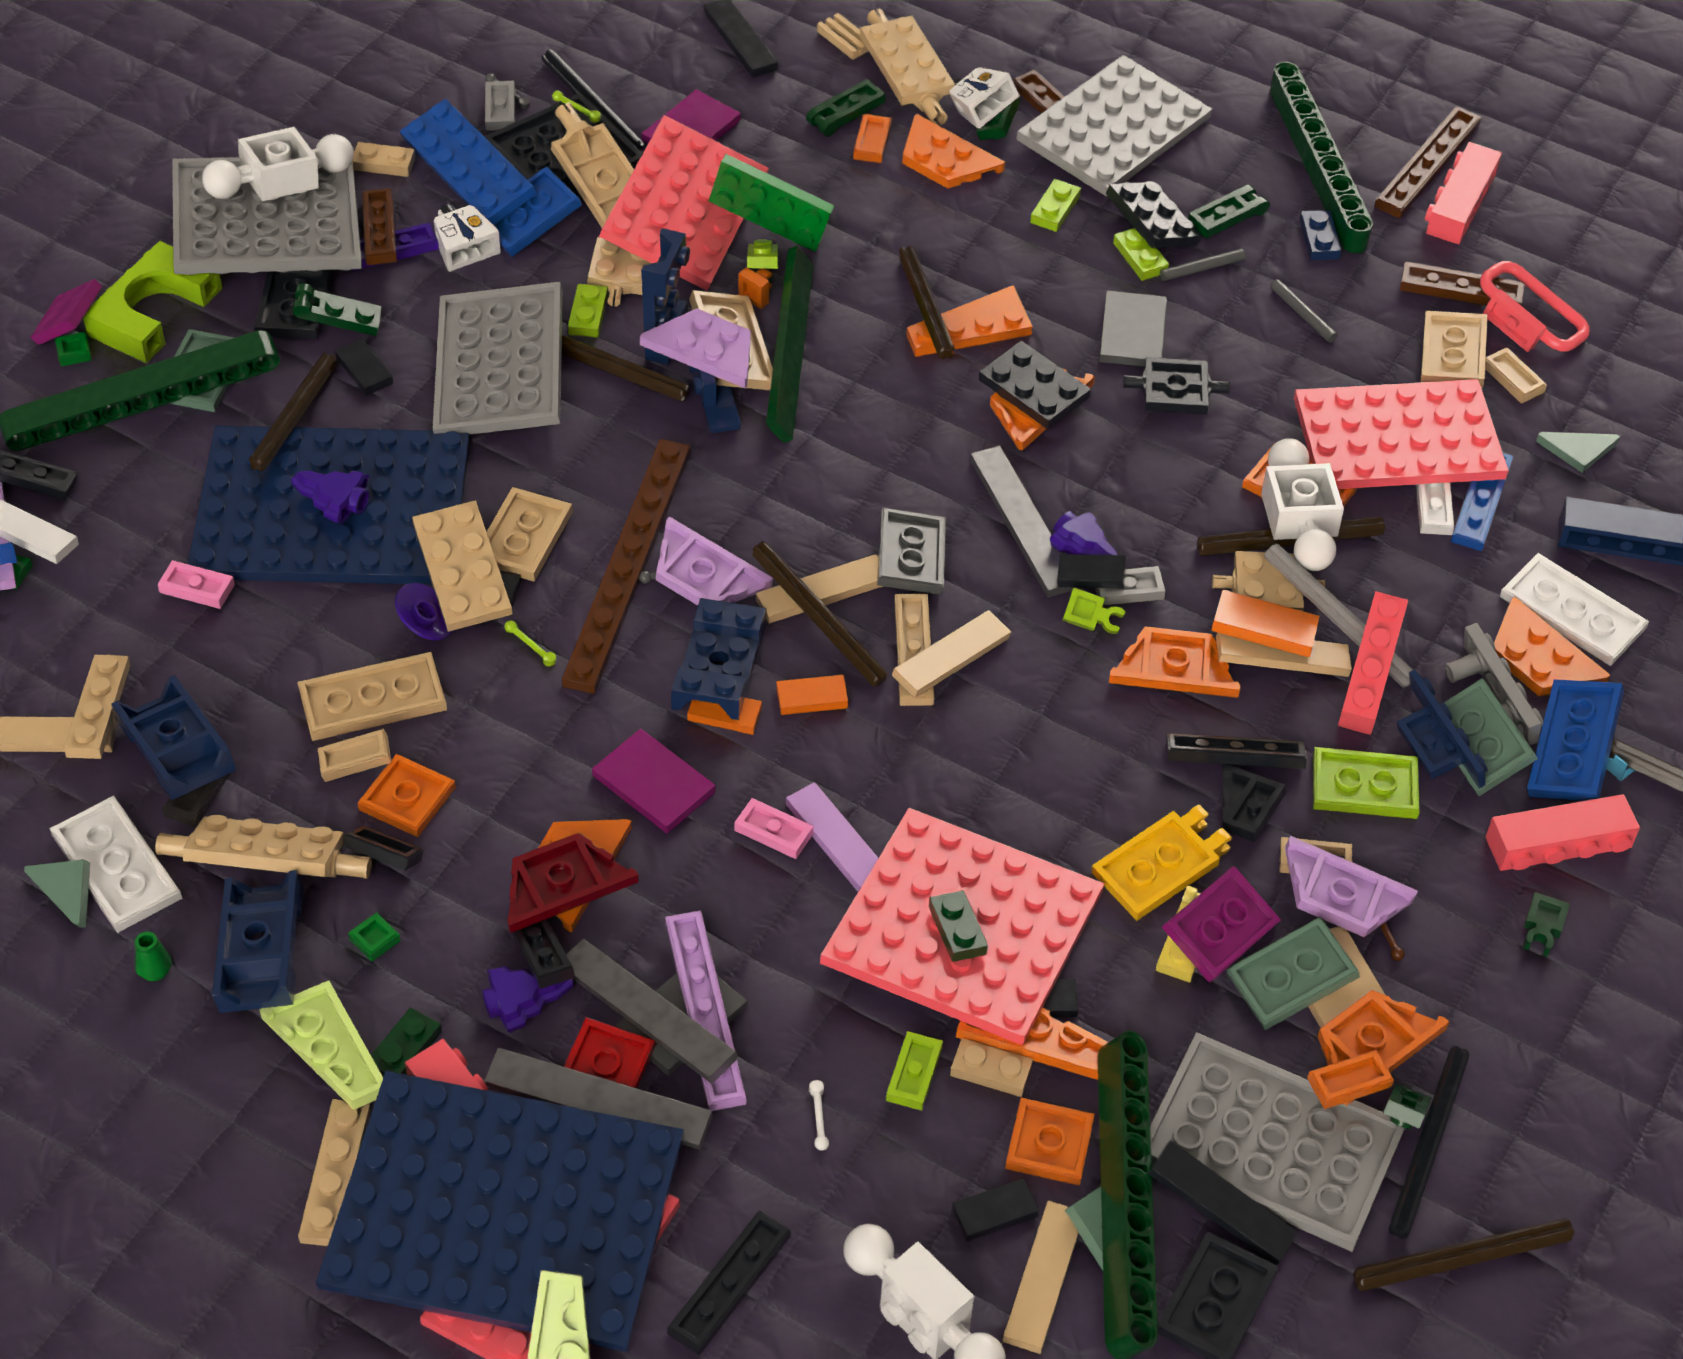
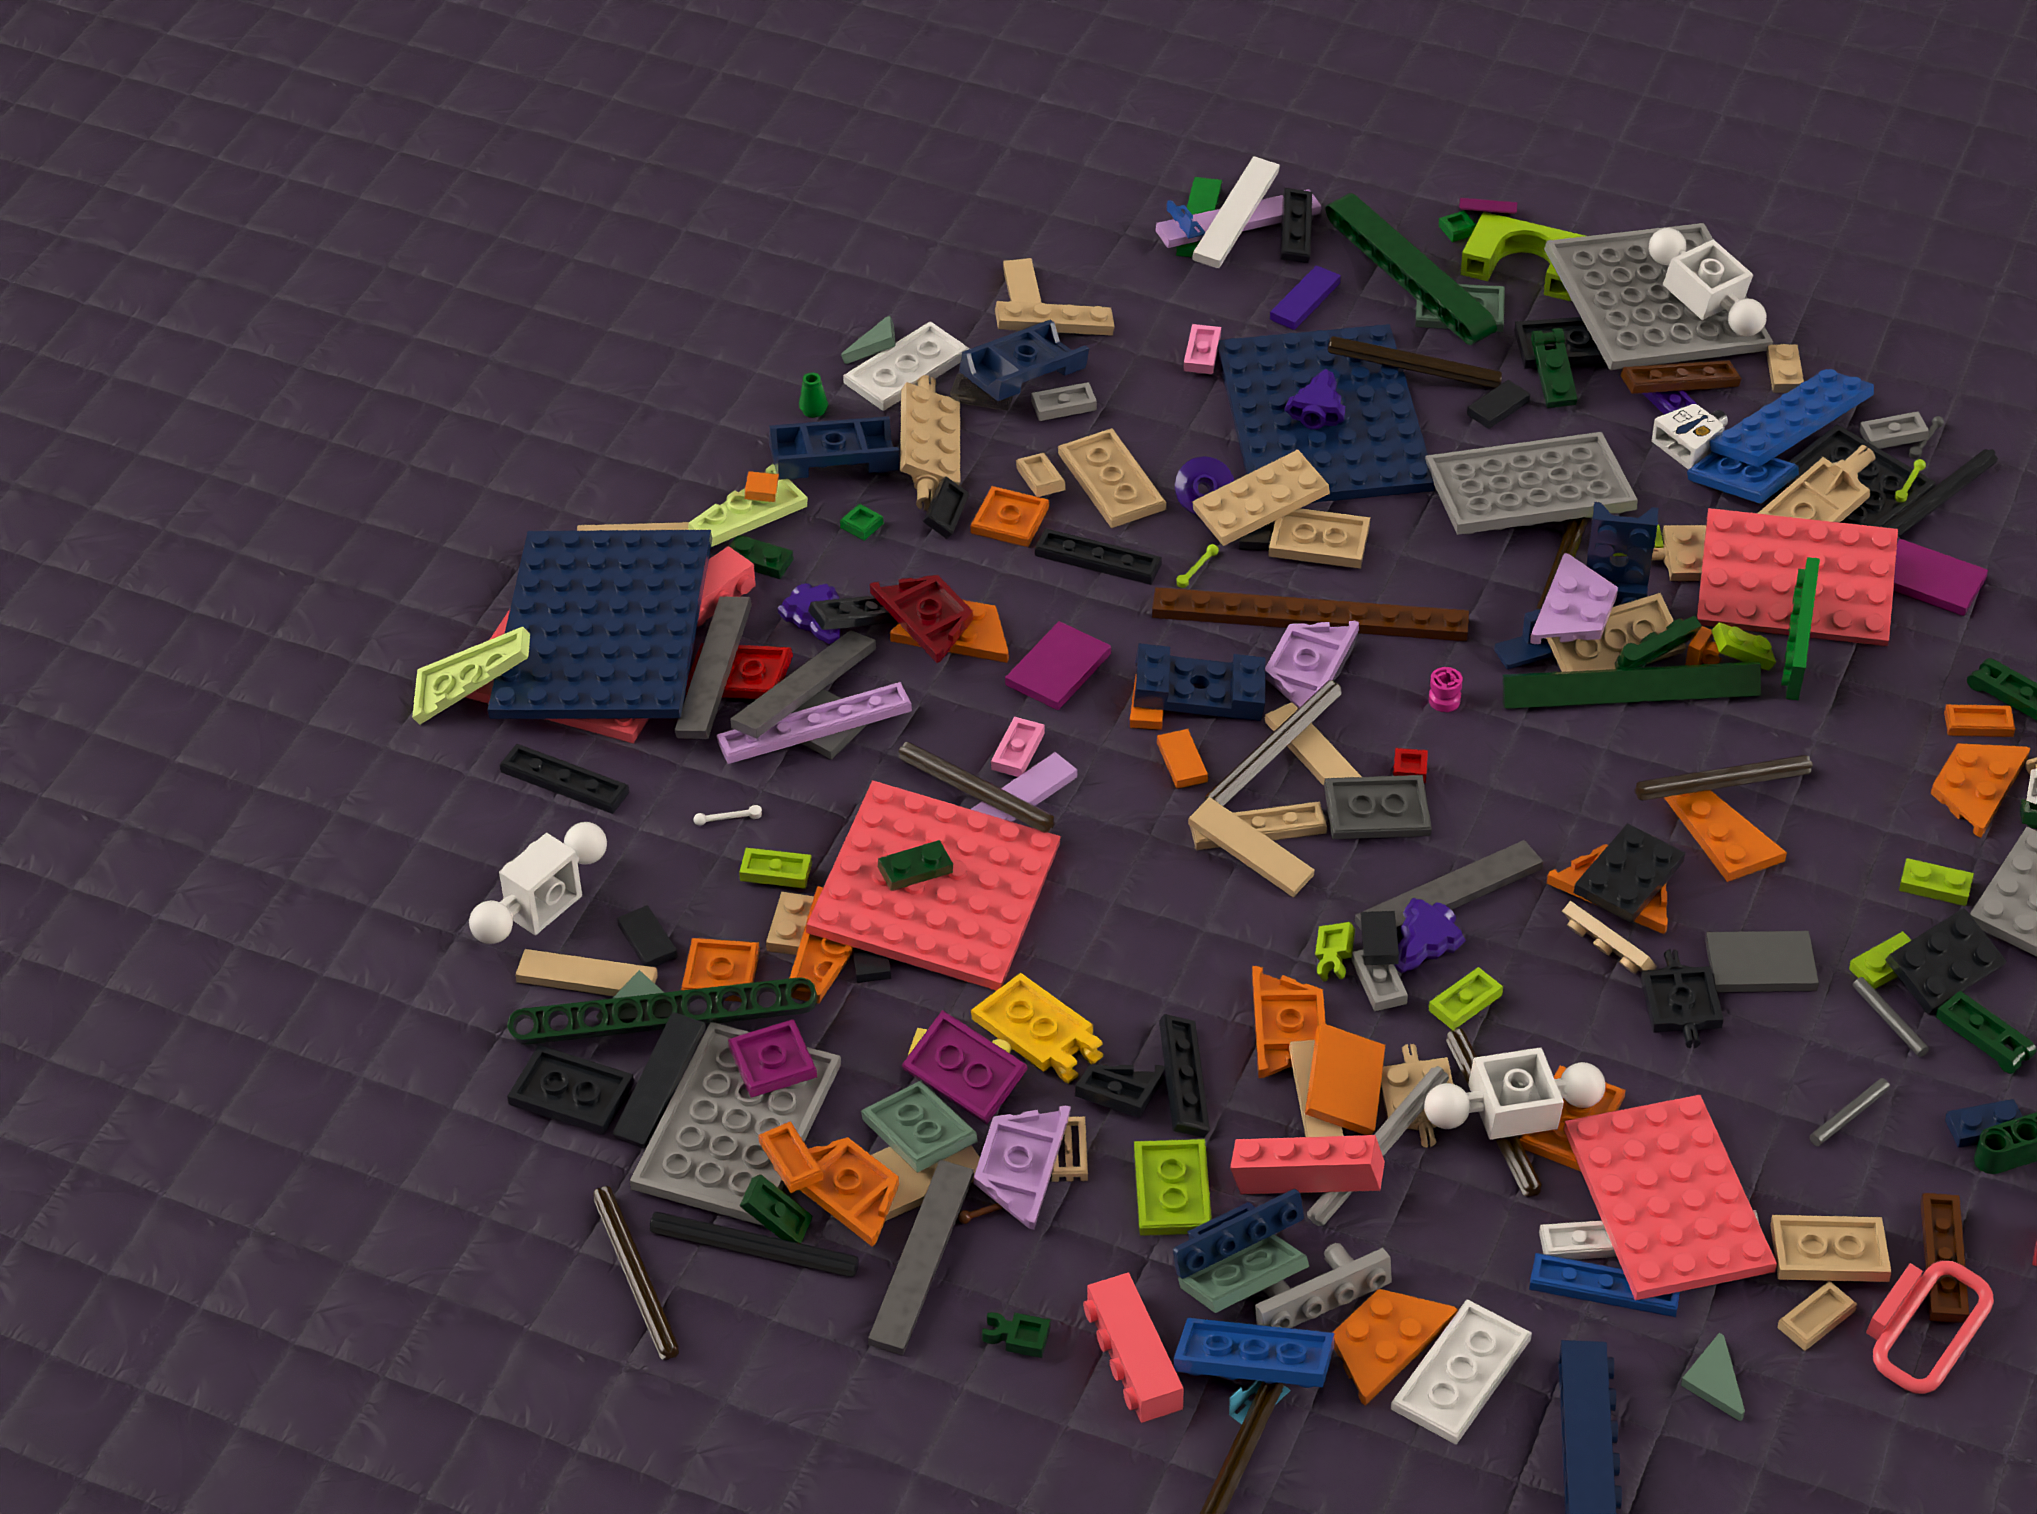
camera: 85 degrees right, 5 degrees down
none -> magenta tile [728,1019,817,1098]
none -> orange tile [745,471,779,502]
none -> flat silver tile [868,1160,974,1355]
none -> dark brown axle [898,742,1055,833]
none -> light grey plate [1031,382,1097,421]
none -> black tile [1035,528,1162,585]
none -> dark purple tile [1270,265,1341,330]
none -> red plate [1393,748,1428,783]
none -> dark pink wheel [1429,667,1463,712]
none -> lime plate [1429,967,1503,1030]
none -> tan plate [1562,901,1657,974]
none -> dark green plate [1615,615,1702,669]

